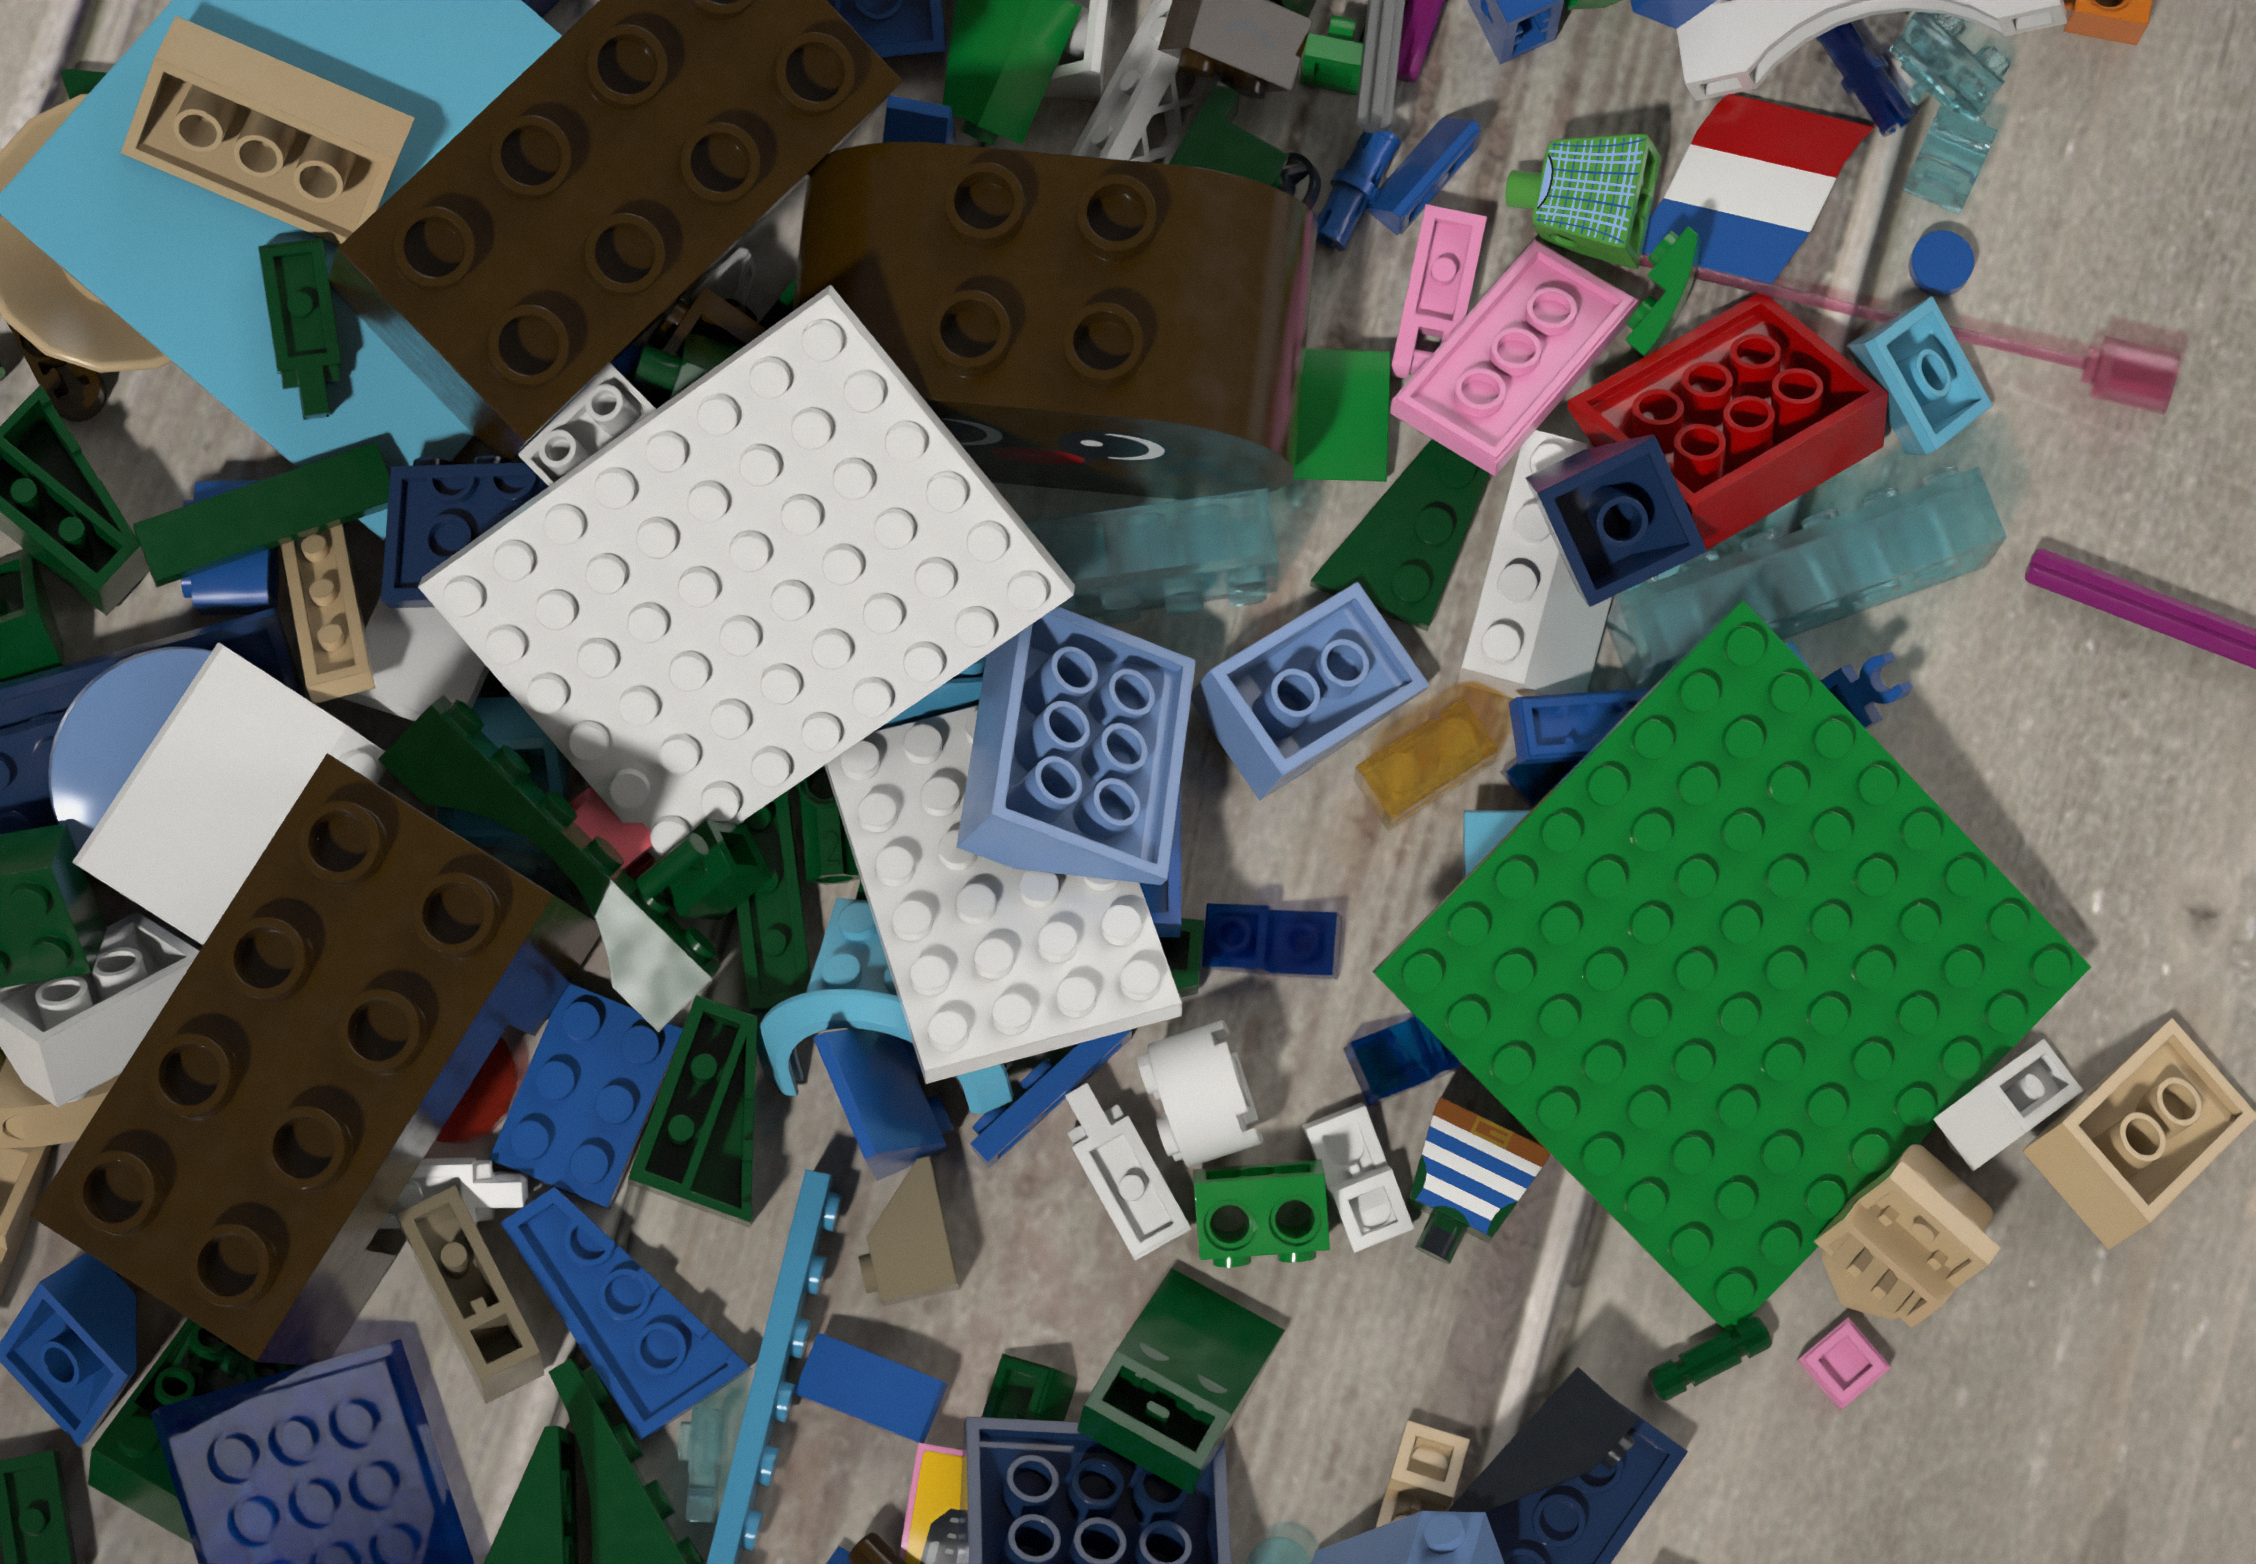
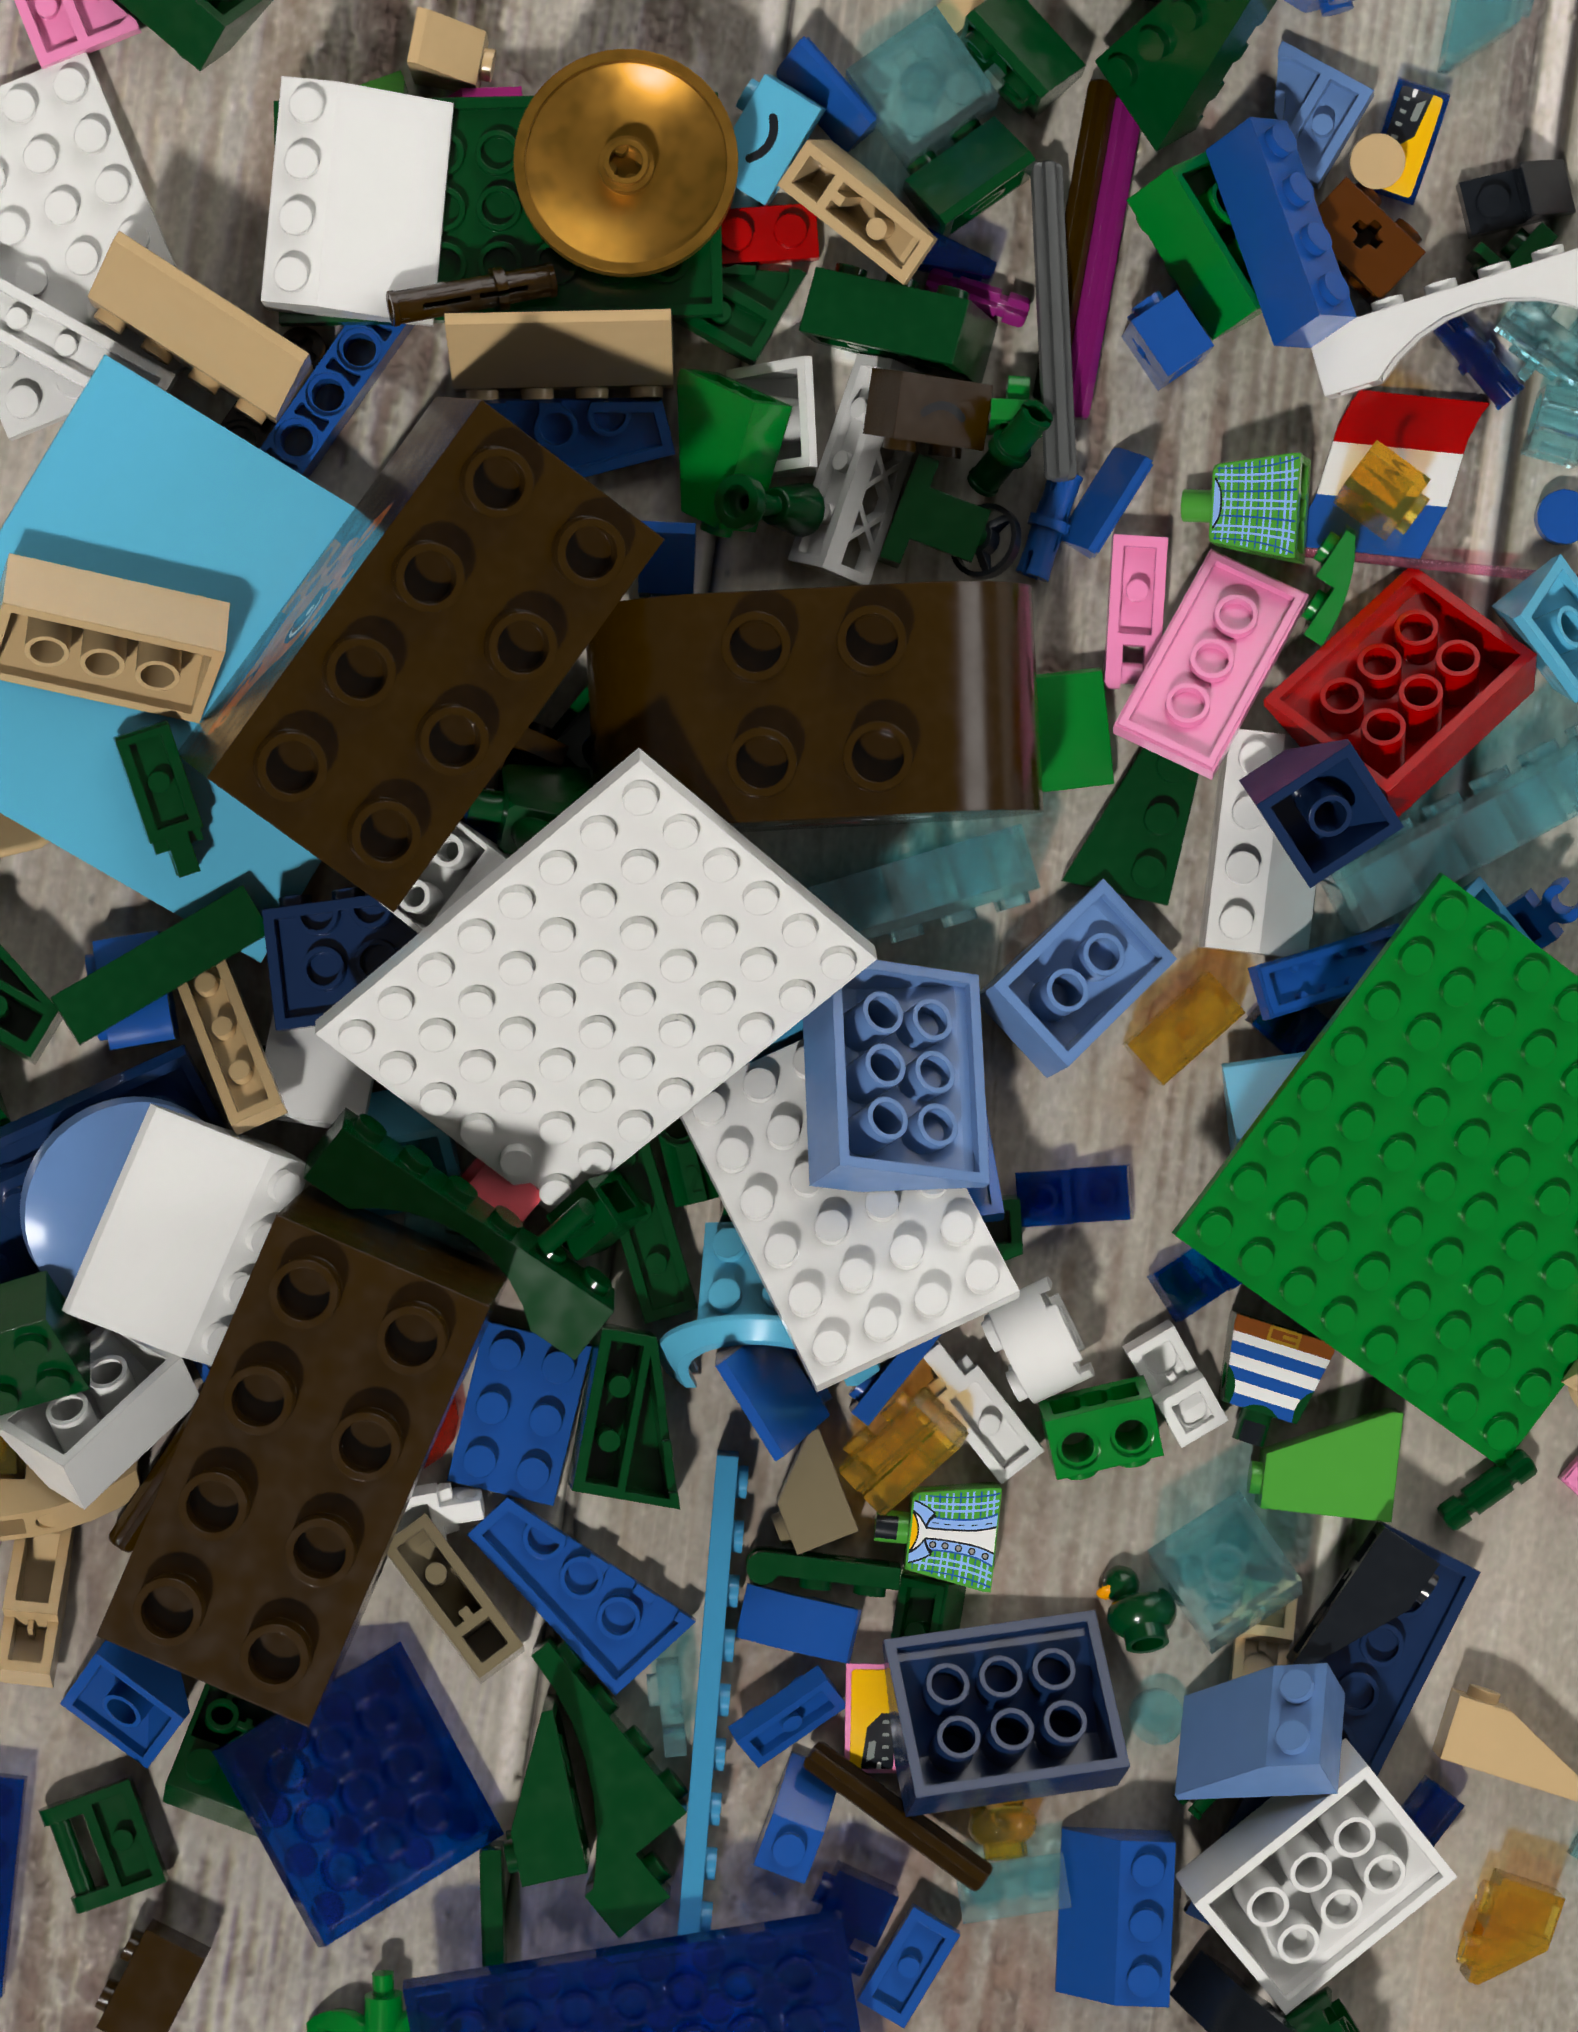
camera: 15 degrees left, 10 degrees up
dark green slope [1077,1268,1285,1495] -> none
none -> dark green piece [714,473,825,537]
none -> blue plate [728,1665,845,1768]
none -> dark green plate [746,1545,901,1597]
none -> clear yellow brick [839,1387,969,1516]
none -> torso [874,1482,1002,1592]
none -> dark green pin [967,399,1053,497]
none -> dark green animal [1096,1565,1177,1654]
none -> clear light blue brick [1147,1490,1303,1654]
none -> bright green slope [1247,1407,1404,1522]
none -> clear yellow brick [1333,440,1431,541]

